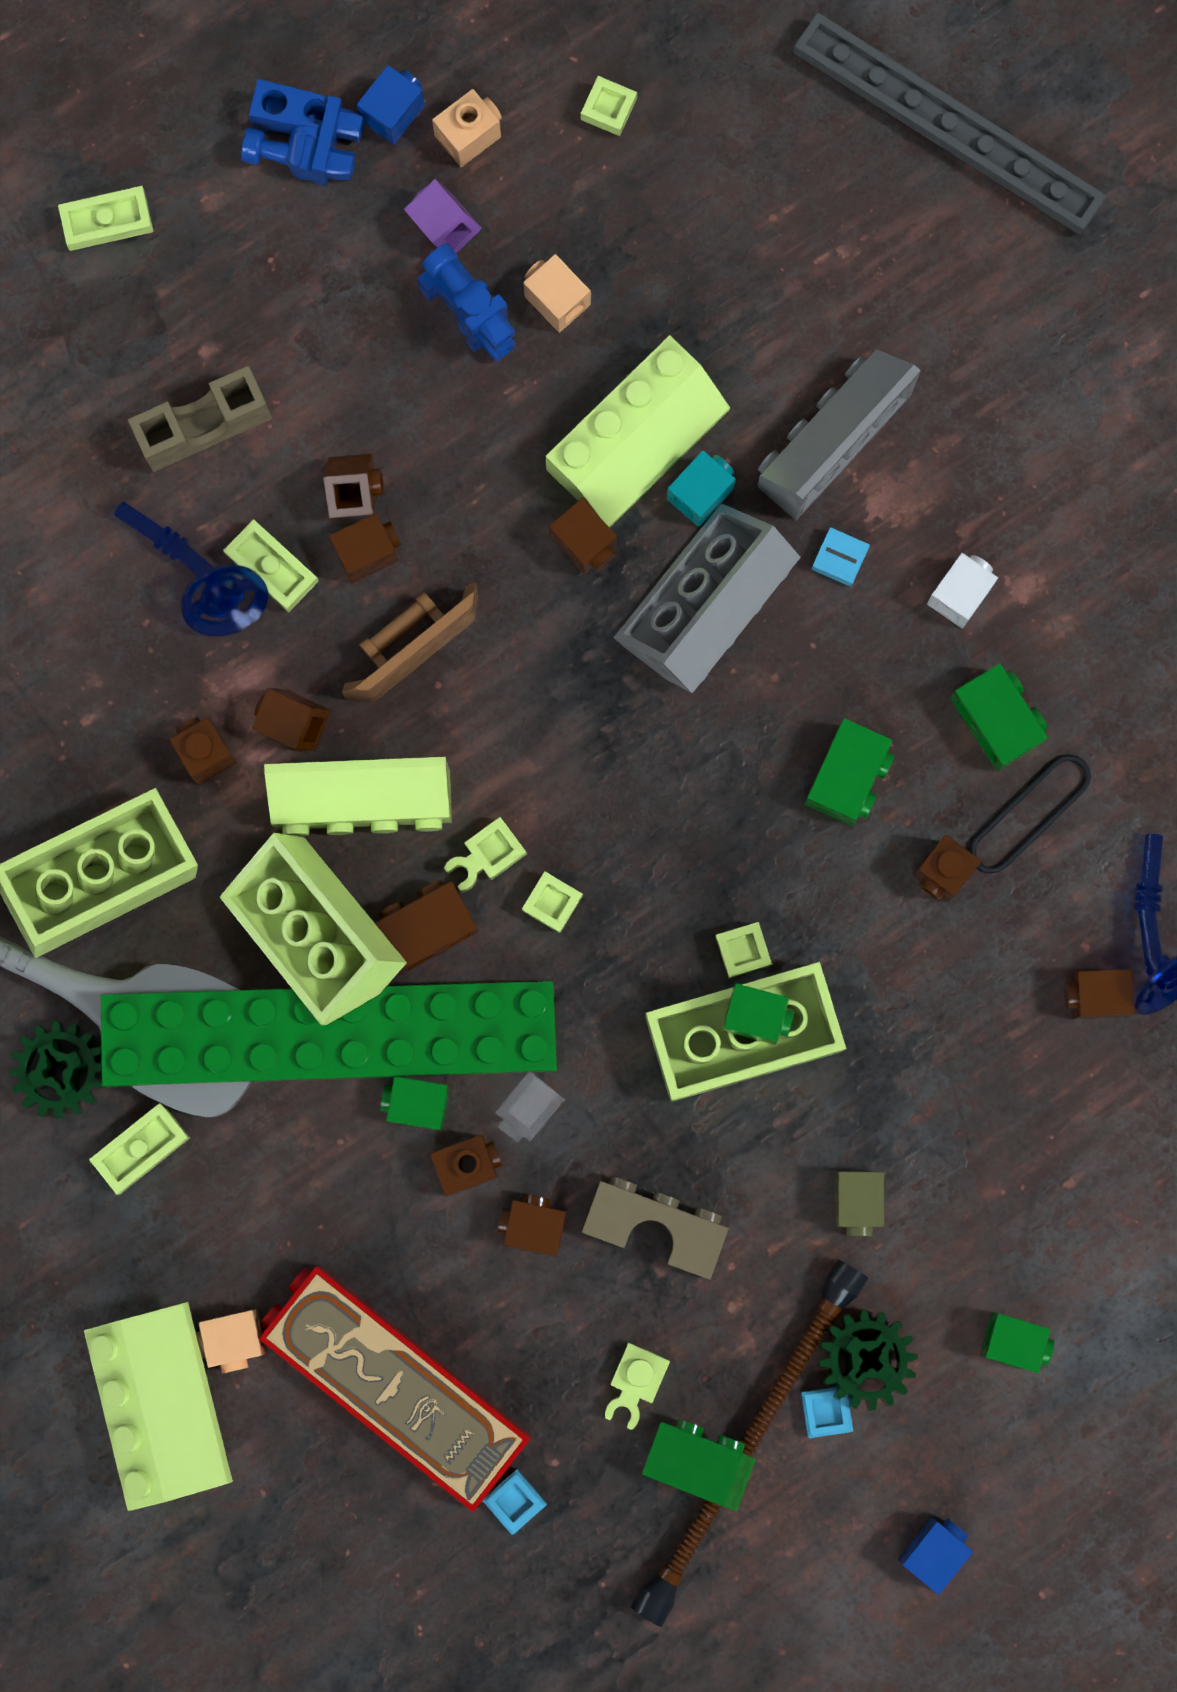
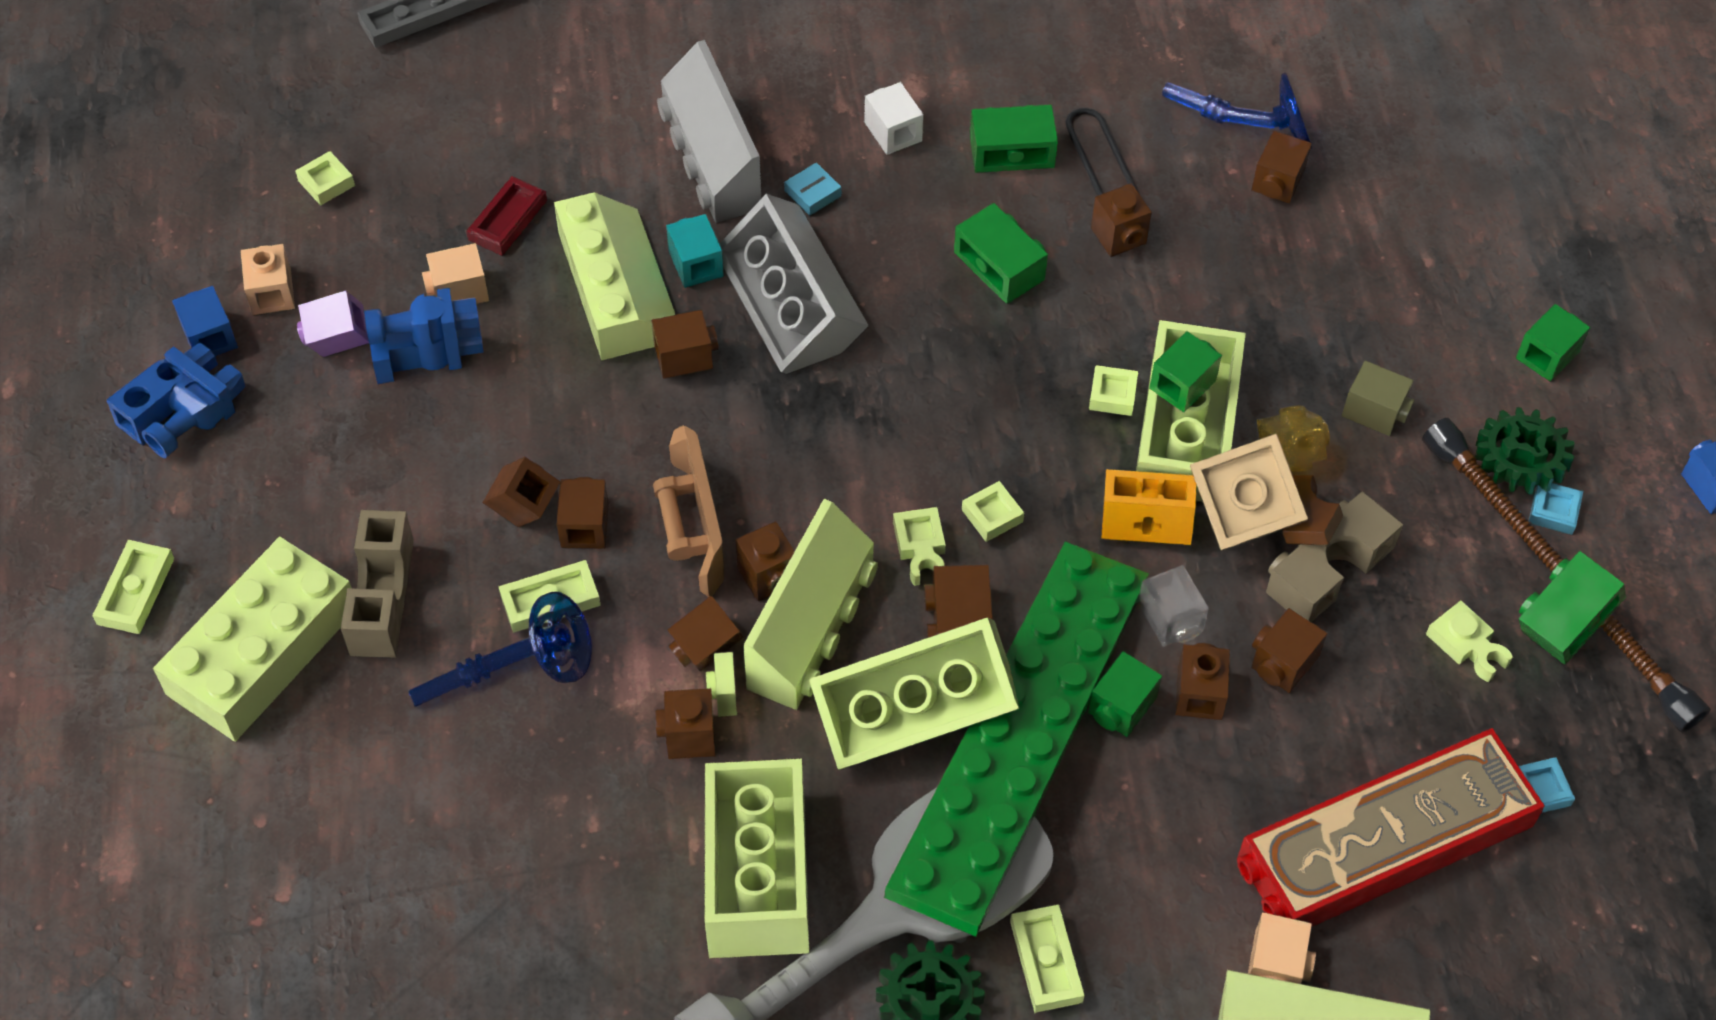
camera: 65 degrees left, 25 degrees down
none -> yellowish green brick [153,536,351,742]
none -> dark red tile [466,176,547,256]
none -> yellowish green plate [706,652,737,717]
none -> reddish brown brick [736,521,795,601]
none -> light orange brick [1101,469,1196,545]
none -> tan plate [1190,434,1308,551]
none -> clear yellow brick [1257,405,1330,472]
none -> reddish brown tile [1282,475,1343,545]

